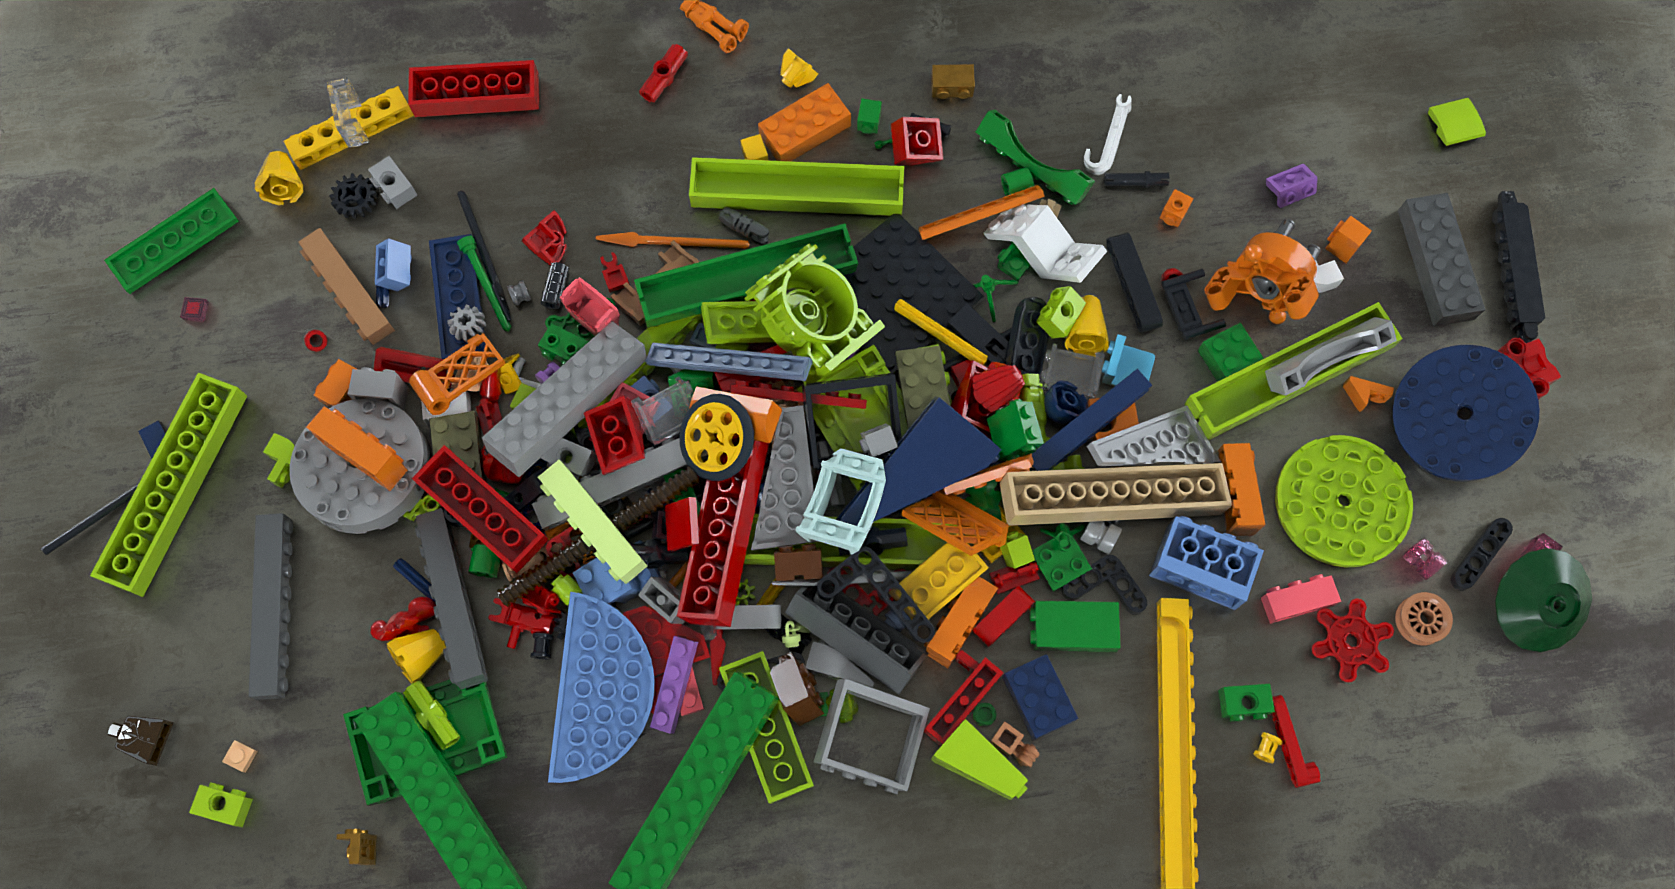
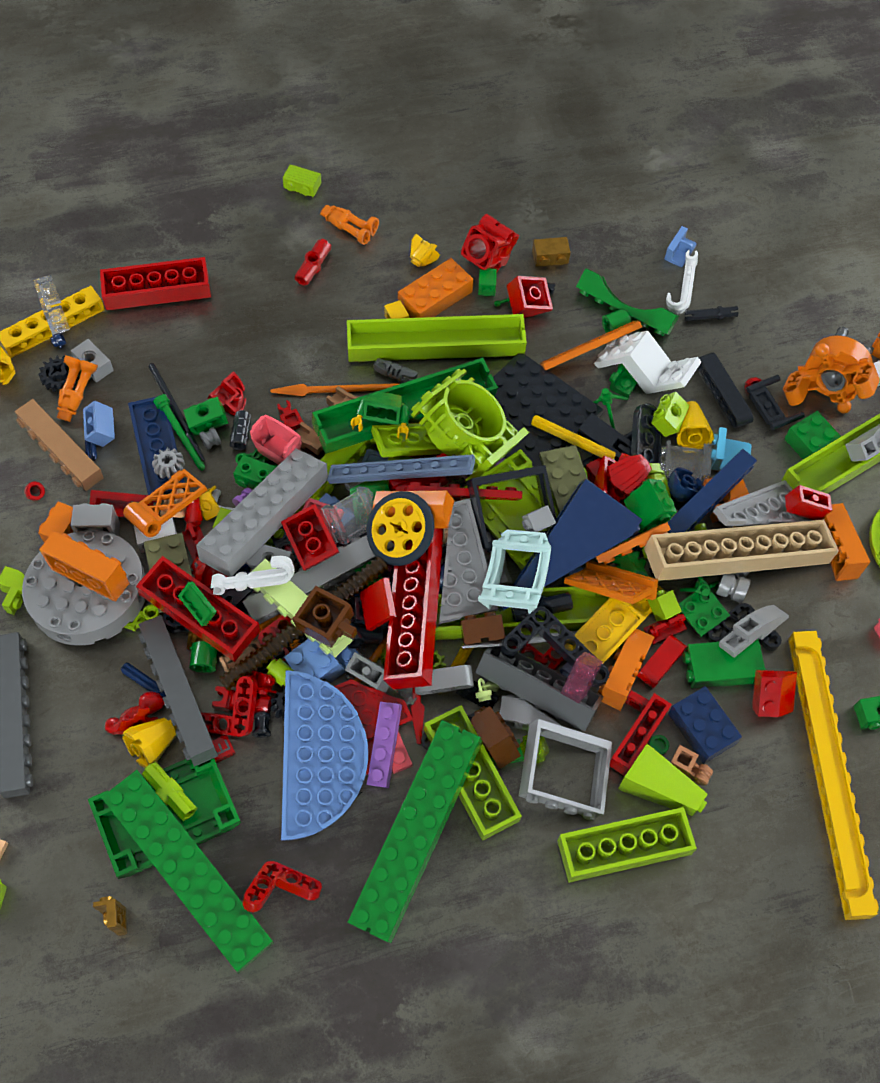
camera: 10 degrees left, 10 degrees down
medium blue brick [1149,516,1264,610] -> none
orange brick [1160,189,1194,227] -> none
medium lavender bracket [1266,164,1317,208] -> none
none -> dark blue plate [50,331,67,348]
none -> orange piece [57,355,98,422]
none -> green plate [178,581,217,626]
none -> green brick [183,397,229,436]
none -> red beam [201,676,258,737]
none -> white piece [211,556,294,595]
none -> red tile [212,735,236,763]
none -> red beam [242,861,322,912]
none -> reddish brown hinge [292,585,358,648]
none -> green torso [351,392,410,439]
none -> red piece [461,214,520,272]
none -> lime brick [557,807,697,883]
none -> clear pink brick [561,652,603,704]
none -> medium blue panel [664,226,697,267]
none -> light grey slope [719,605,789,658]
none -> red slope [752,670,797,717]
none -> red brick [785,485,832,520]

